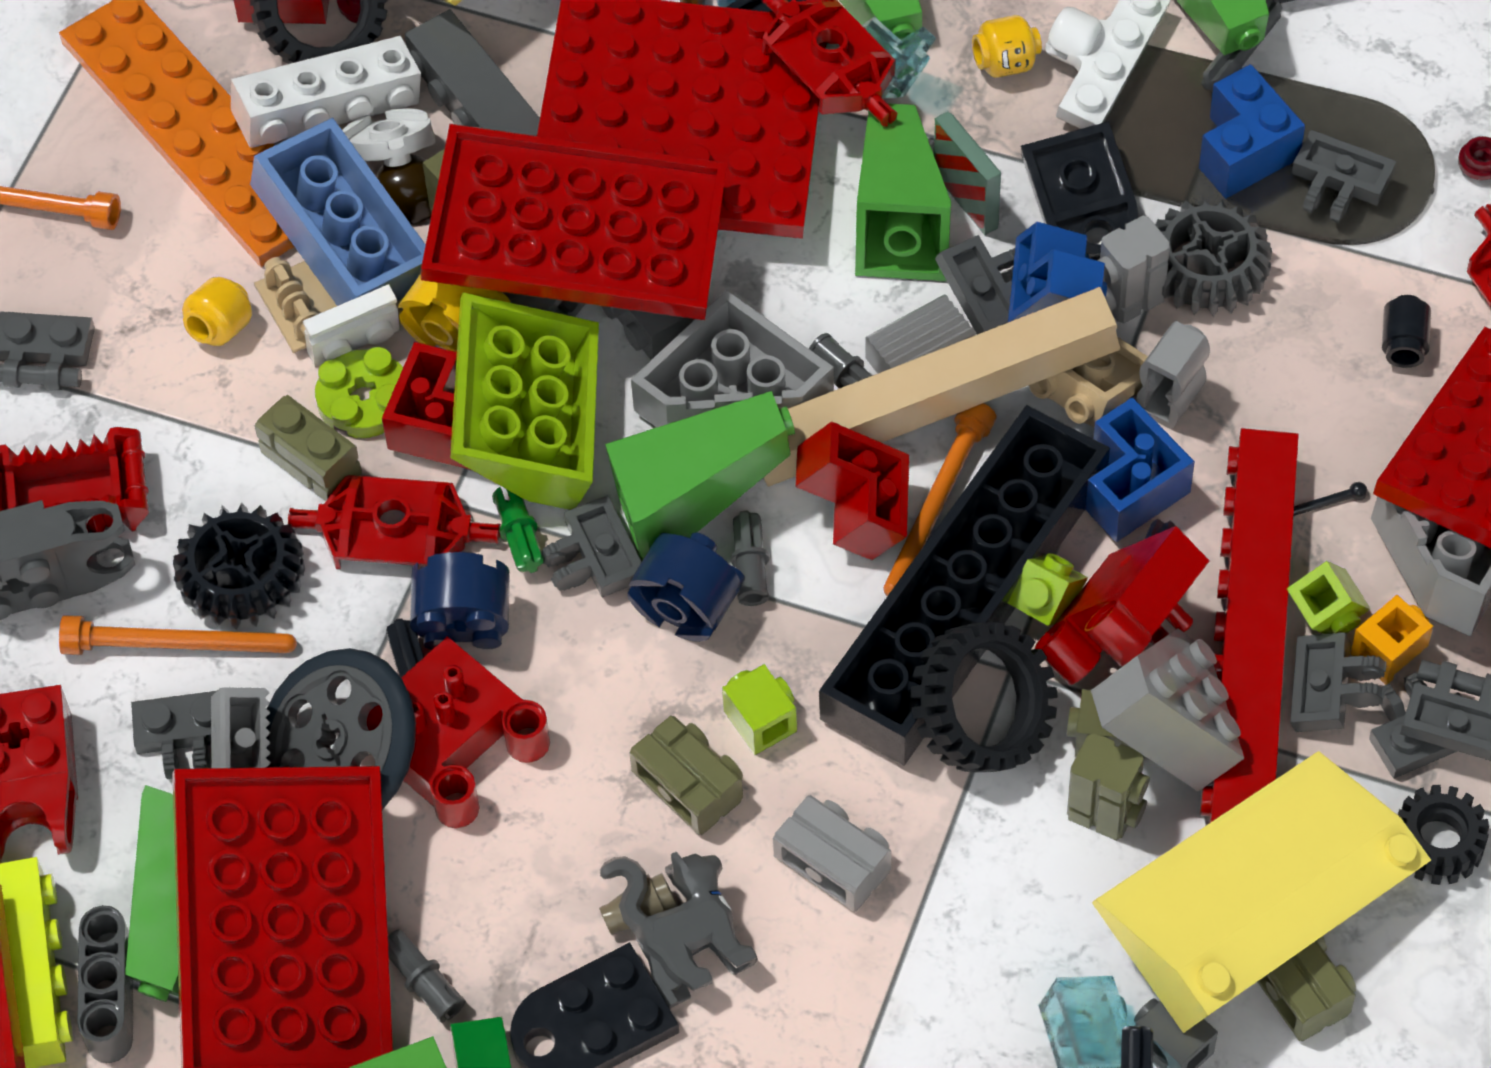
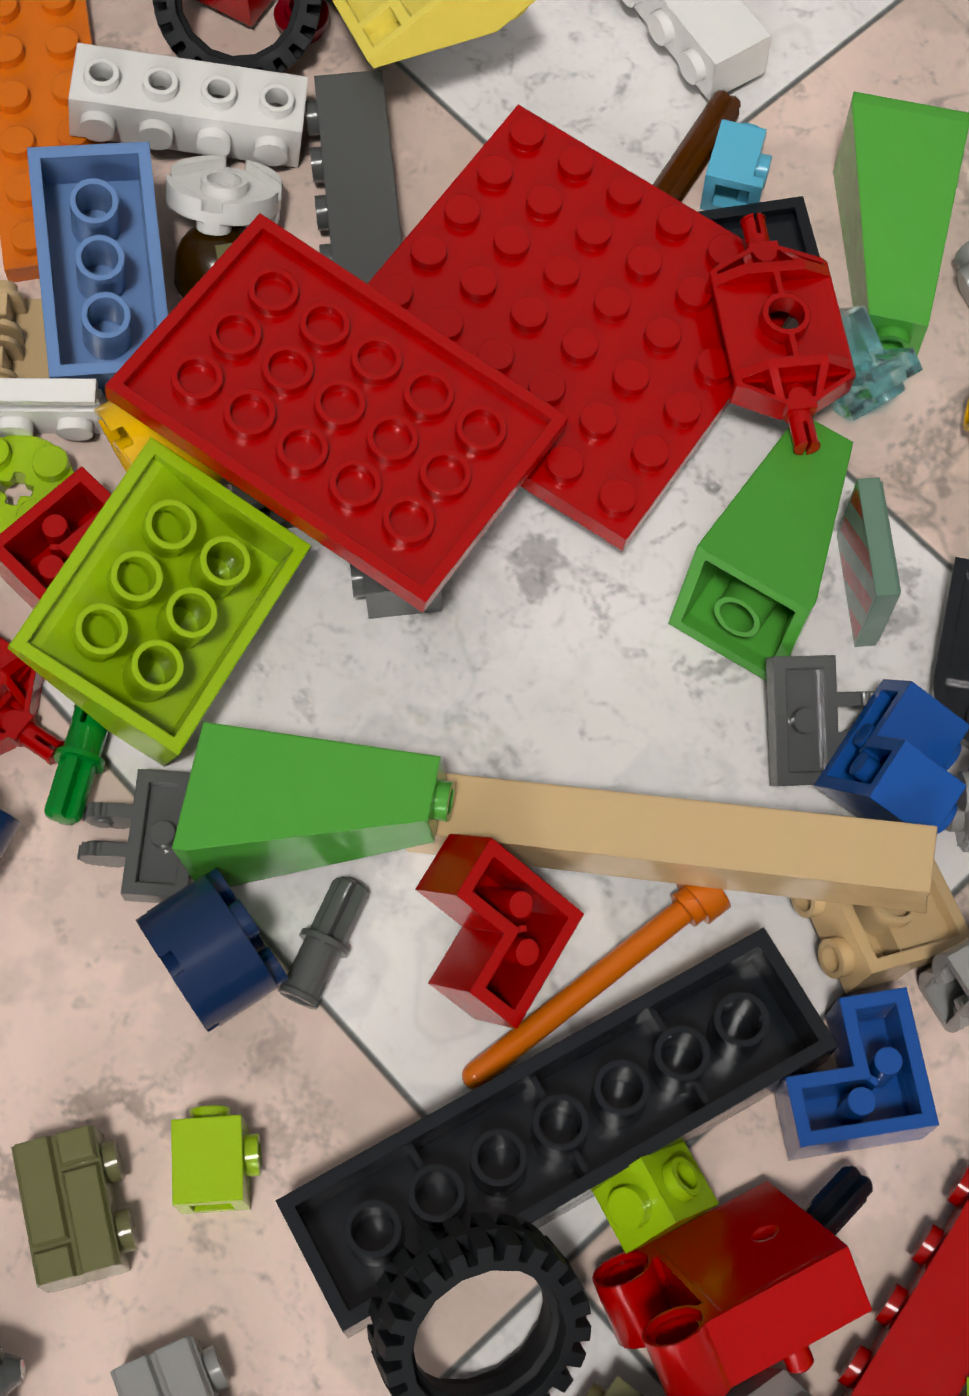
camera: 25 degrees right, 10 degrees up
light grey brick [631,290,834,428] -> none
dark grey axle [809,333,872,388] -> none
light grey brick [865,294,976,373] -> none

